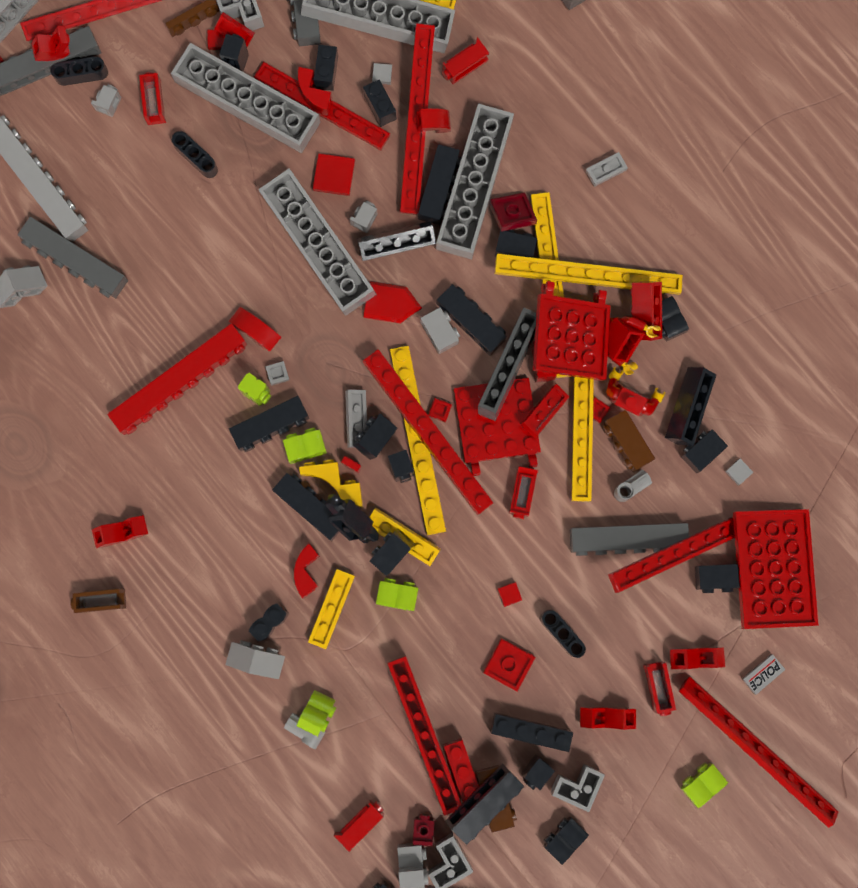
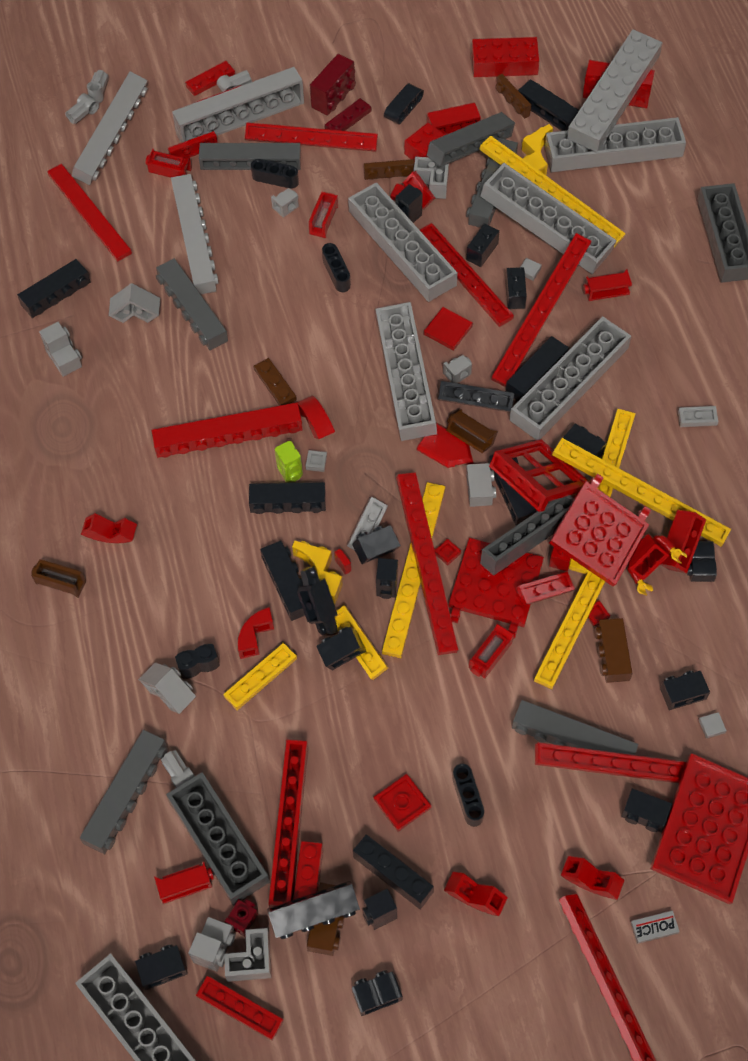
camera: 30 degrees right, 20 degrees down
red brick [31,26,70,61] -> none
lime brick [283,428,327,464] -> none
lime brick [296,690,337,737] -> none
red brick [298,67,332,116] -> none
lime brick [376,578,418,611] -> none
red brick [416,108,451,133] -> none
dark red tile [489,192,537,231] -> none
red tile [498,582,523,607] -> none
light grey brick [550,764,605,812] -> none
red torso [606,367,666,416] -> none
light grey piece [614,470,652,502] -> none
red window [643,661,676,716] -> none
black brick [665,367,716,446] -> none
lime brick [680,763,728,809] -> none
none -> dark grey brick [80,730,168,855]
none -> dark grey brick [166,772,270,906]
none -> reddish brown plate [253,358,297,406]
none -> reddish brown window [446,409,498,453]
none -> red window [489,439,590,512]

